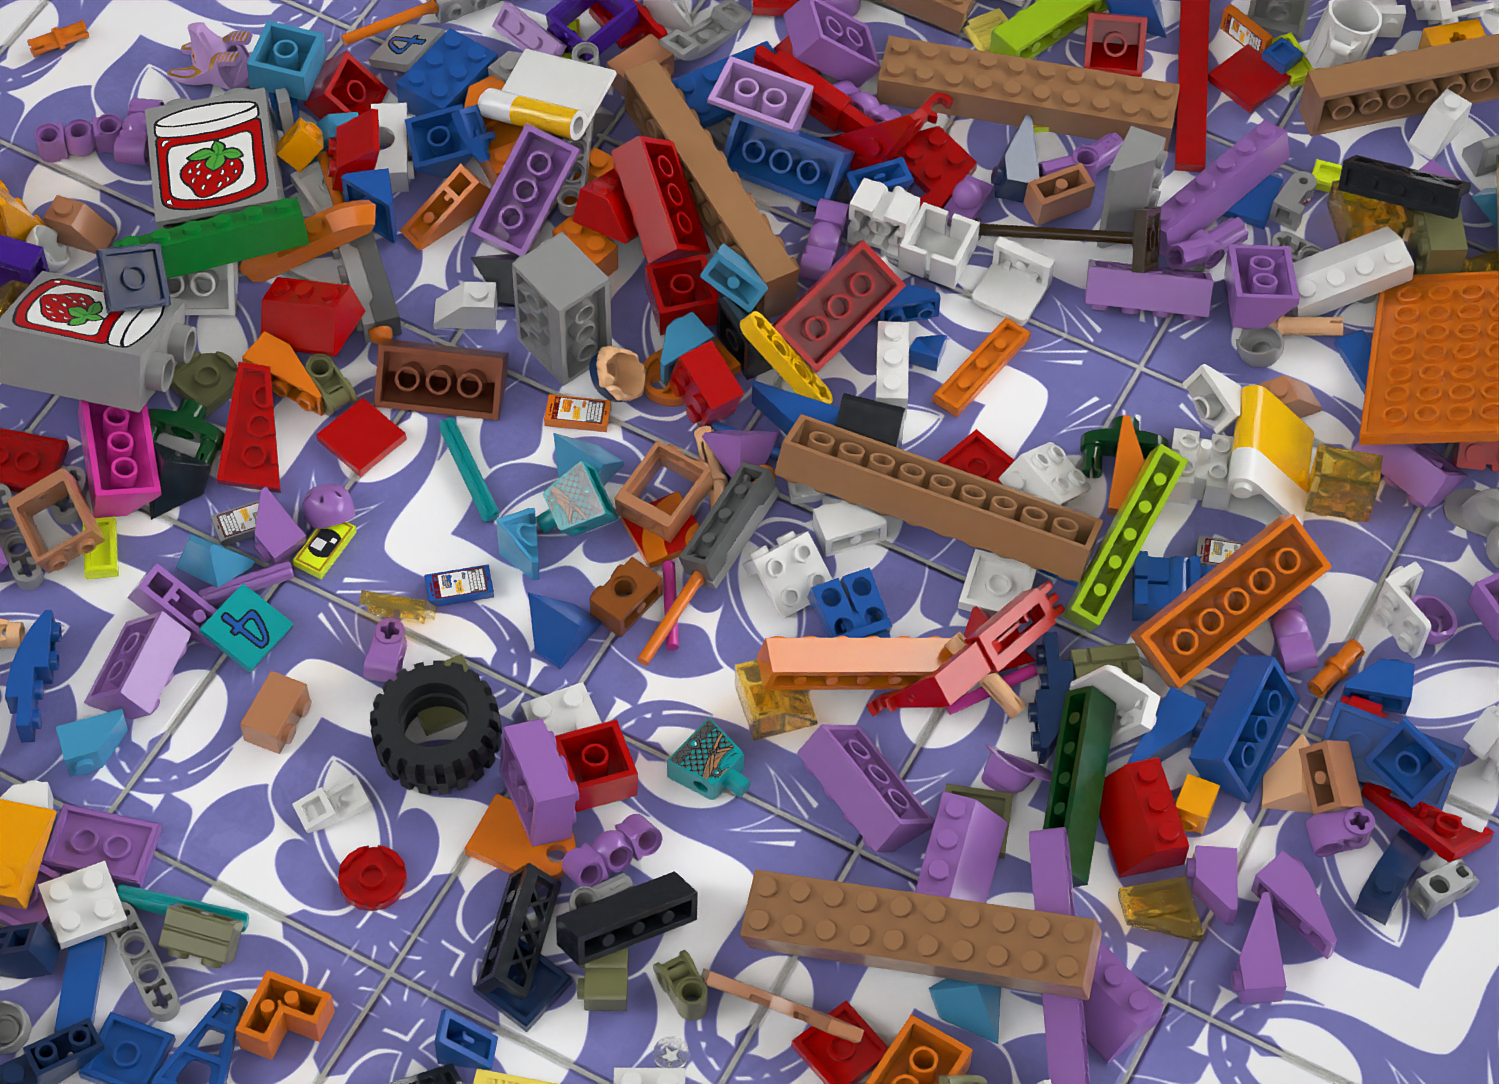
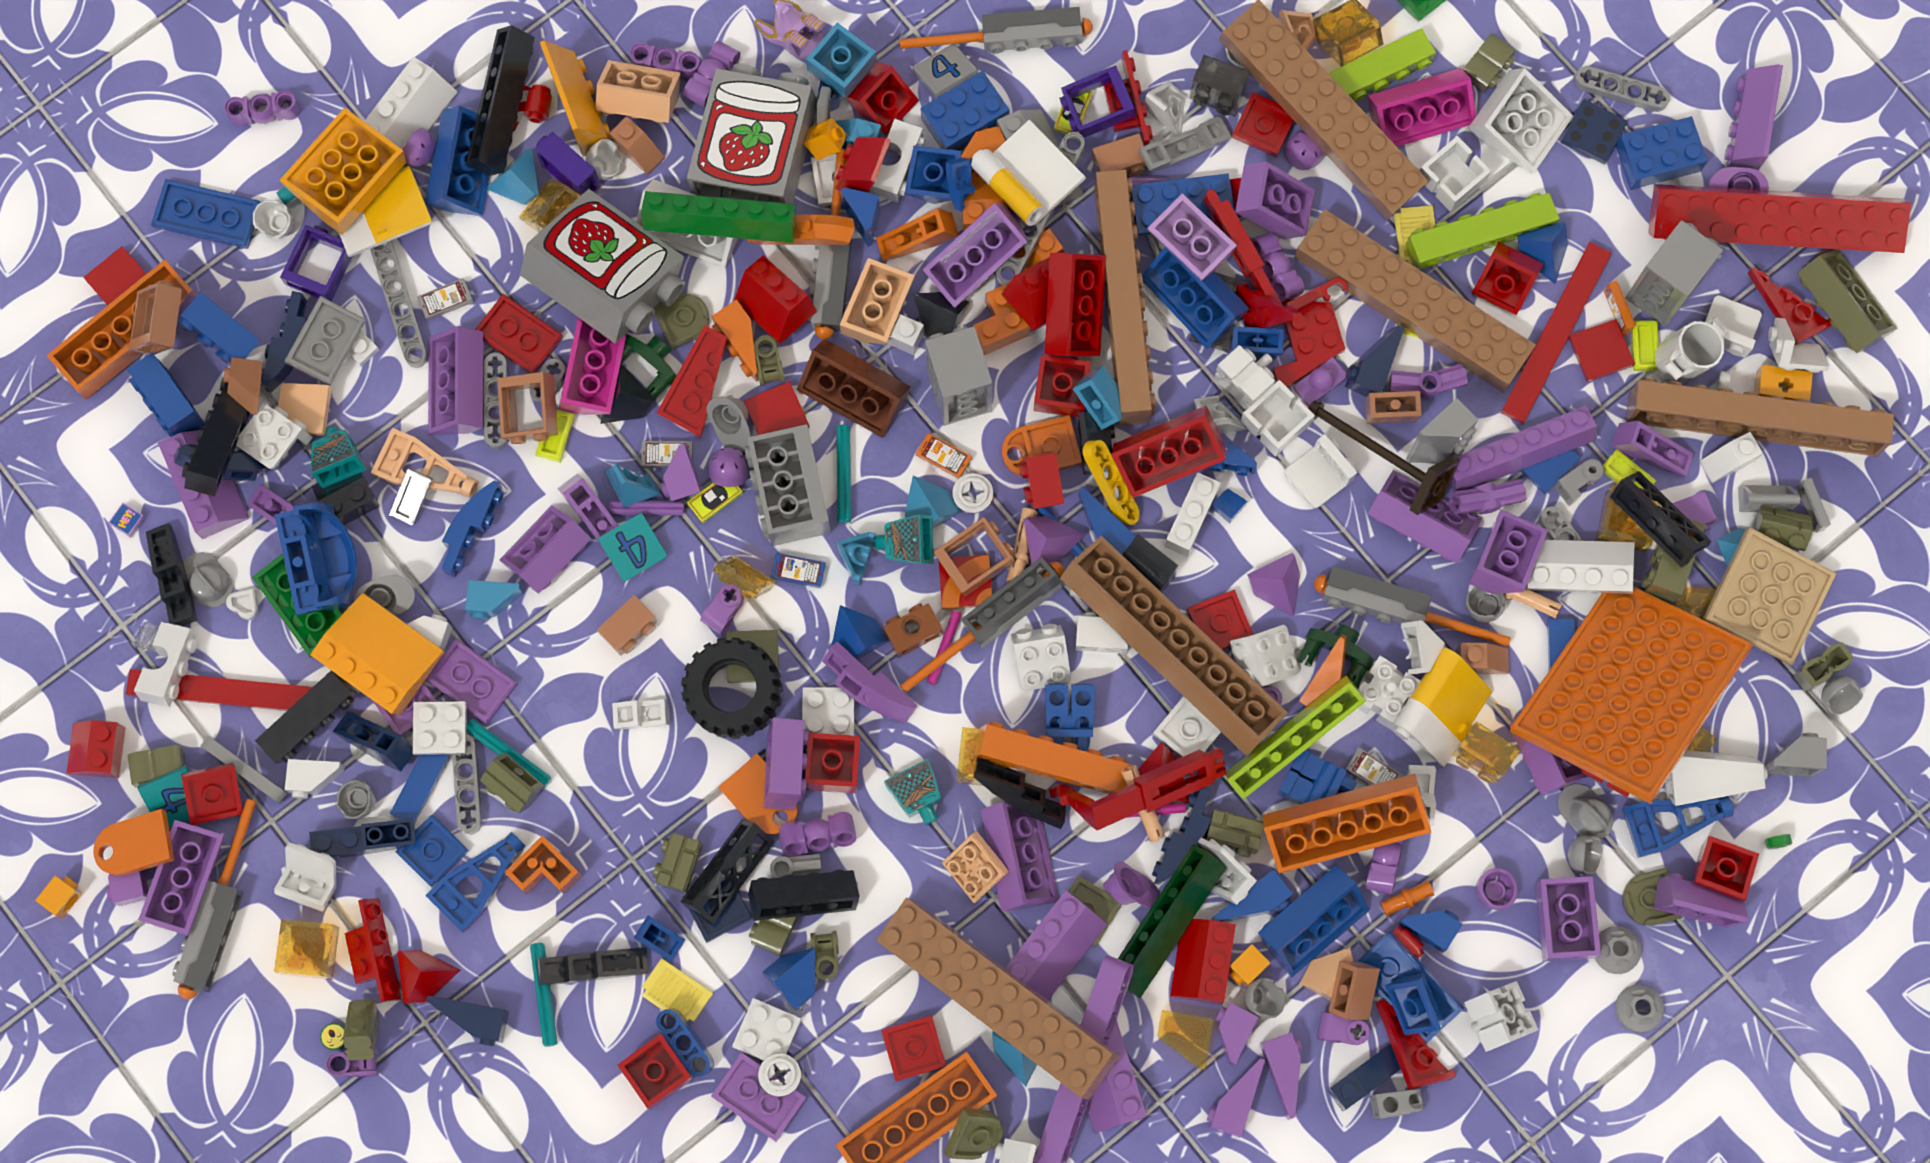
camera: 25 degrees right, 20 degrees up
dark blue tile [96,242,171,314] -> none
red tile [338,845,407,911] -> none
lavender tile [492,1,567,57] -> none
light nougat hair [589,346,647,403] -> none
dark azure slope [660,312,715,384] -> none
nougat tile [701,968,864,1043] -> none
medium lavender piece [798,198,849,281] -> none
orange tile [932,317,1031,417] -> none
blue tile [1261,37,1304,75] -> none
white bracket [1373,561,1431,658] -> none
none -> light nougat brick [596,60,681,123]
none -> olive brick [653,833,703,894]
none -> light grey piece [707,395,751,452]
none -> light grey brick [744,424,831,546]
none -> blue slope [762,948,816,1011]
none -> medium lavender slope [822,642,918,723]
none -> light nougat slope [840,258,915,344]
none -> light nougat tile [942,831,1009,903]
none -> white gear [953,473,993,514]
none -> black slope [973,757,1066,829]
none -> light grey hair [1244,978,1286,1018]
none -> medium lavender slope [1247,552,1300,617]
none -> piece [1314,566,1511,647]
none -> medium lavender slope [1611,421,1694,477]

